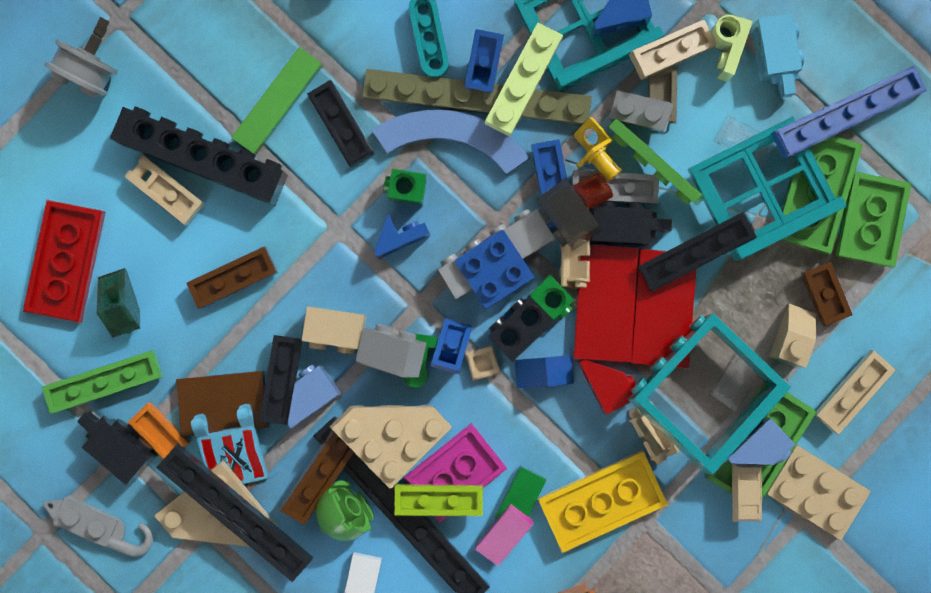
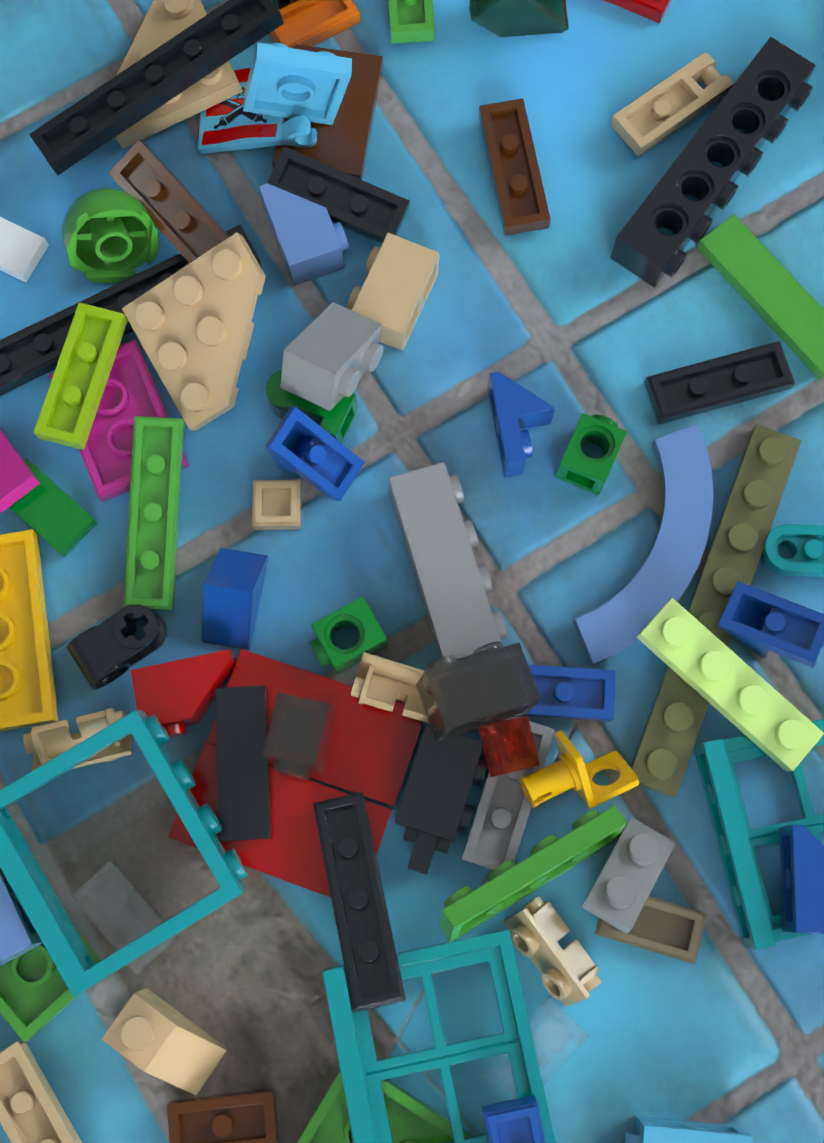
camera: 105 degrees right, 10 degrees down
blue bracket [455,230,535,310] -> none
black brick [488,297,554,362] -> none
tan plate [629,20,717,80] -> none
yellowish green plate [710,15,753,82] -> none
none -> black piece [66,604,167,690]
none -> bright green tile [123,416,185,611]
none -> black tile [215,686,272,842]
none -> medium azure plate [243,42,352,125]
none -> clear smoke brick [263,693,336,781]
none -> tan hinge [503,895,601,1007]

